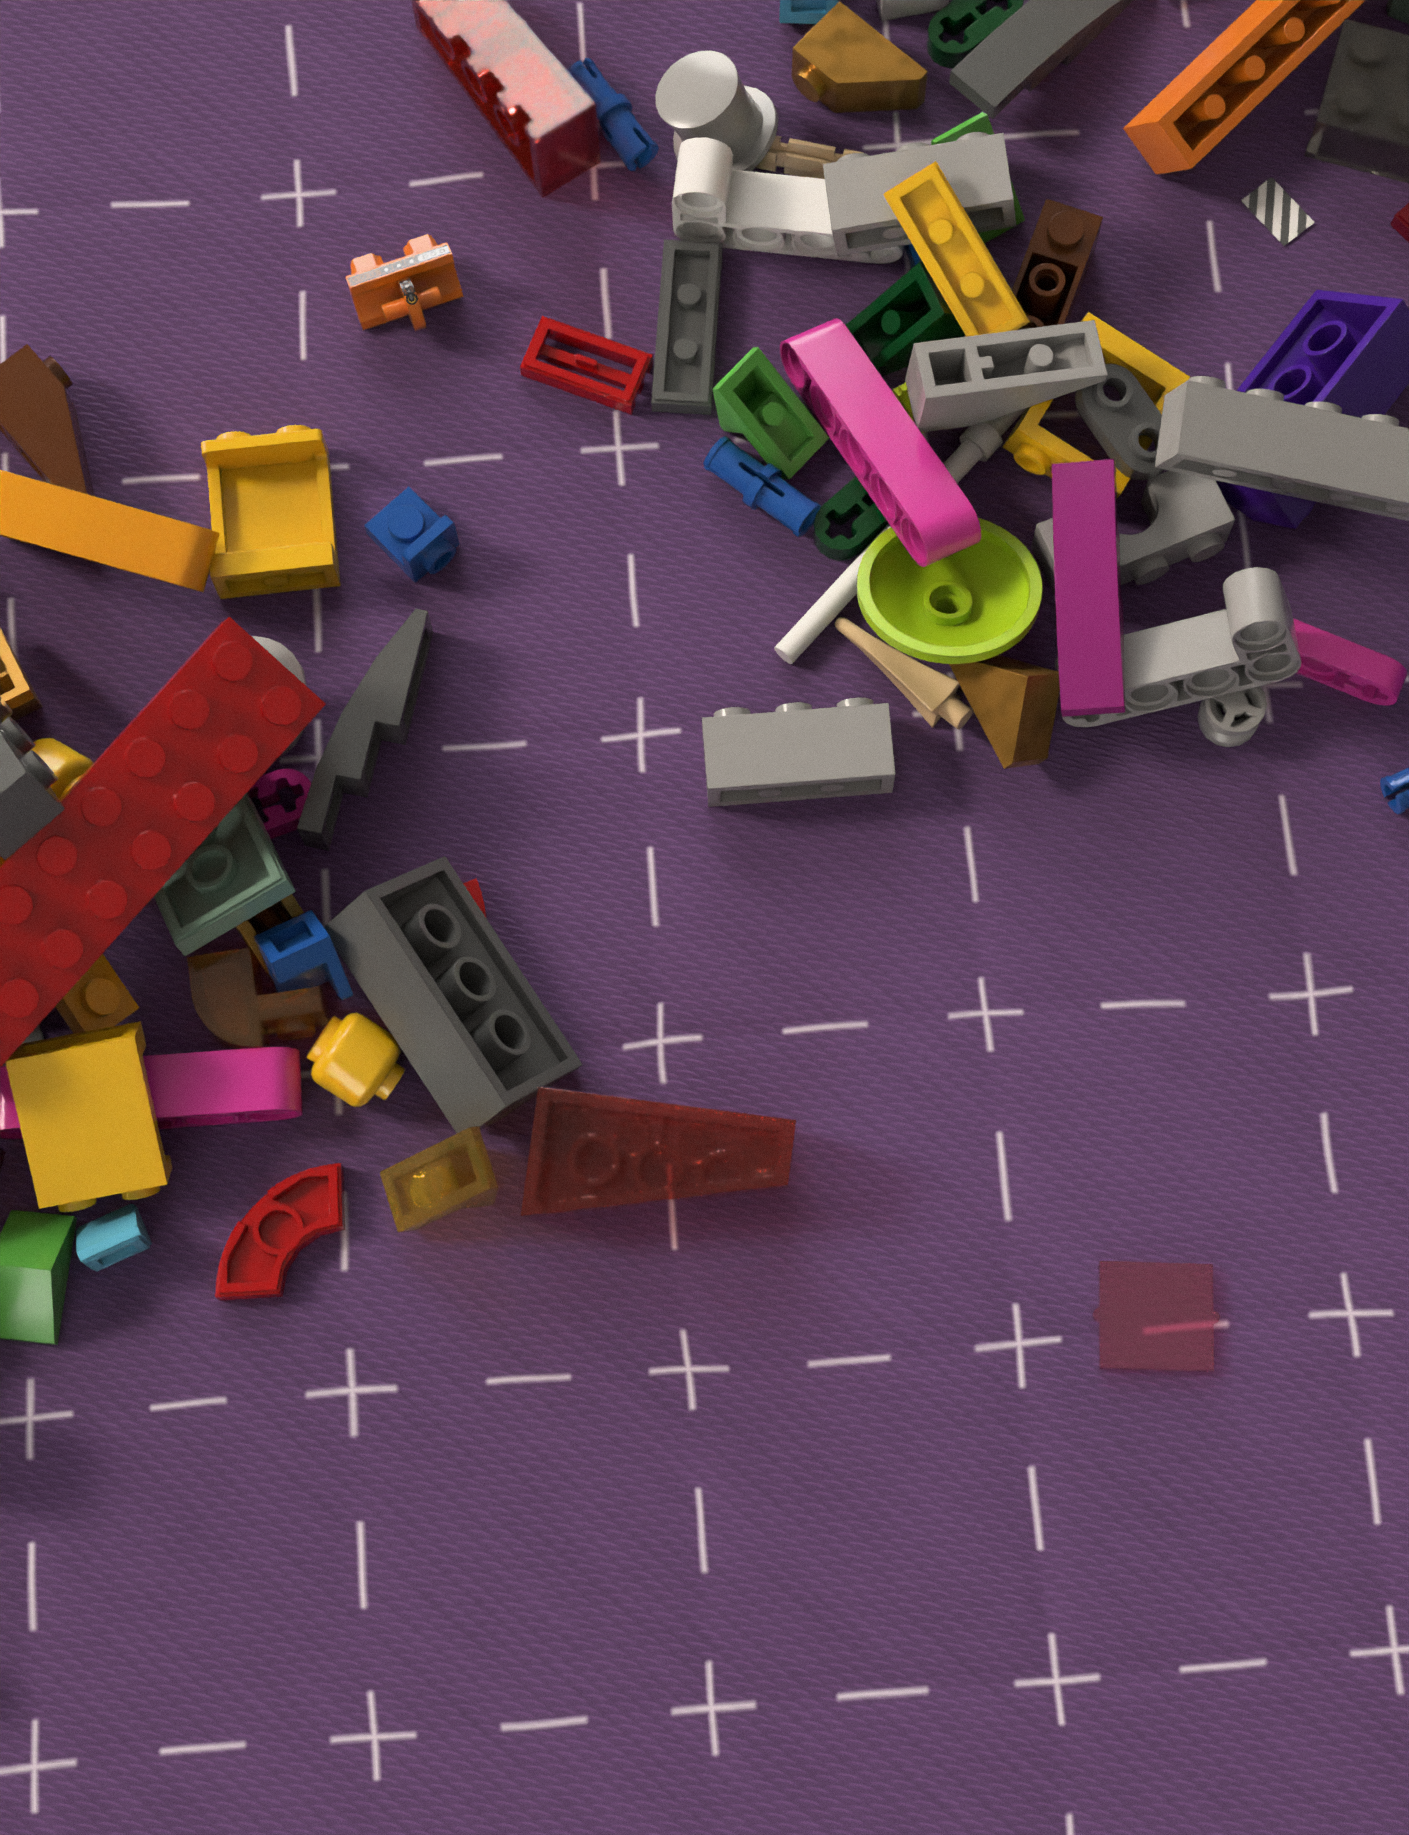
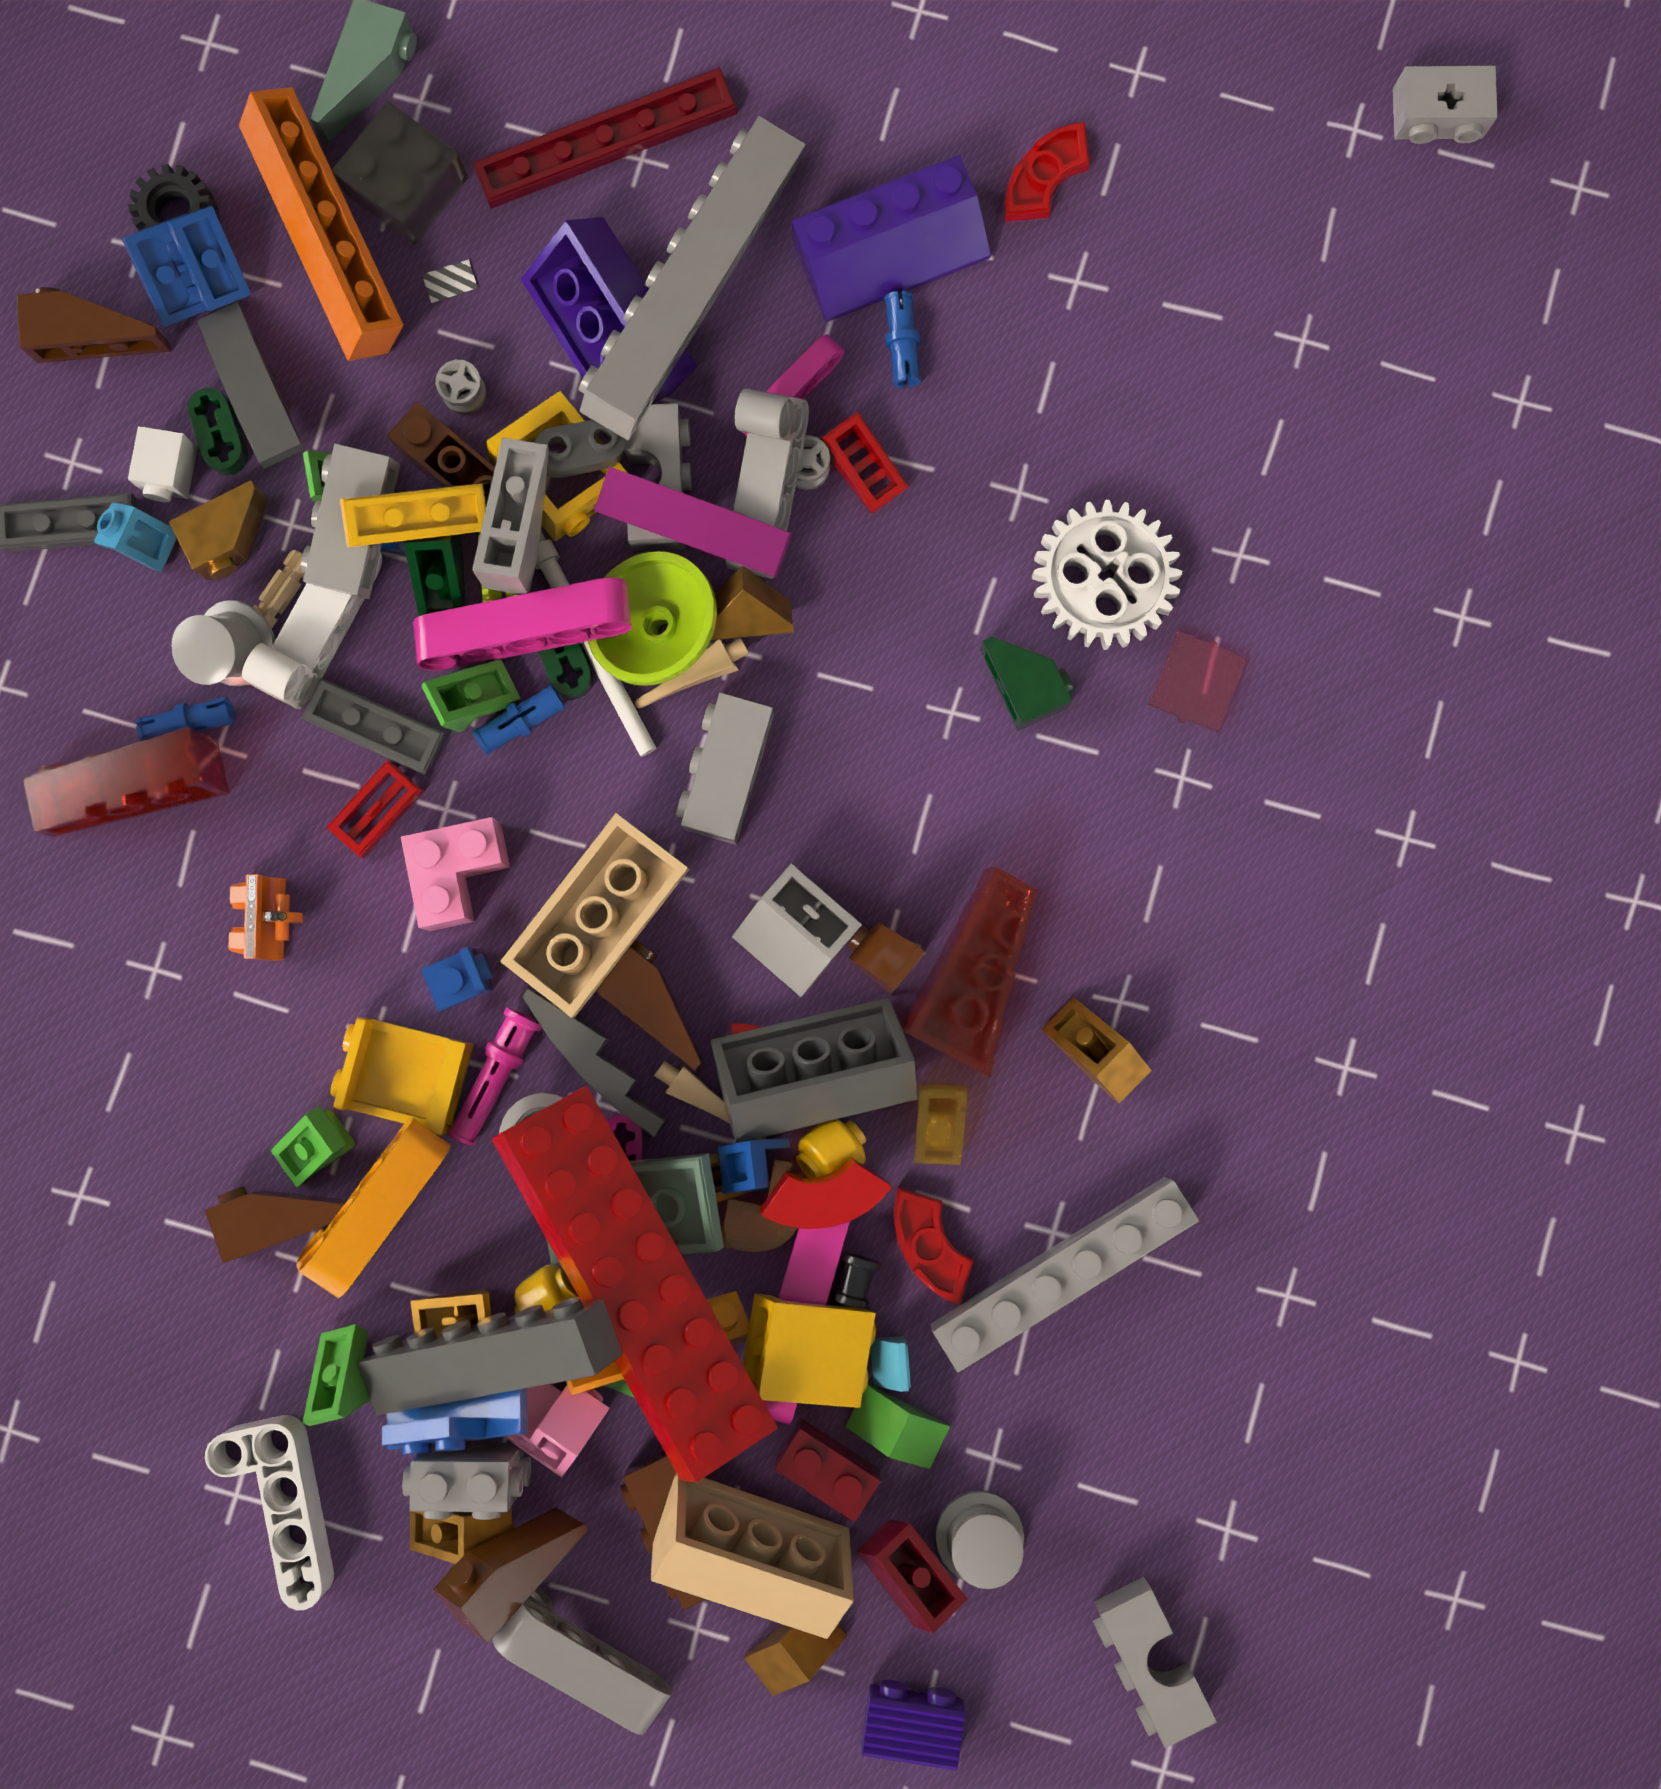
camera: 70 degrees left, 10 degrees up
none -> bright green slope [271,1106,355,1188]
none -> bright pink brick [401,817,510,931]
none -> light grey wheel [435,359,487,415]
none -> dark pink pin [447,1006,542,1146]
none -> tan slope [500,813,689,1019]
none -> reddish brown slope [596,940,704,1070]
none -> tan piece [654,1061,766,1140]
none -> light grey slope [732,864,862,997]
none -> red tile [759,1157,892,1229]
none -> red slope [820,411,909,514]
none -> black bush [828,1251,881,1309]
none -> reddish brown slope [847,922,926,995]
none -> light grey brick [930,1177,1199,1373]
none -> dark green slope [980,637,1074,731]
none -> white gear [1032,500,1182,650]
none -> pearl gold slope [1041,997,1152,1104]

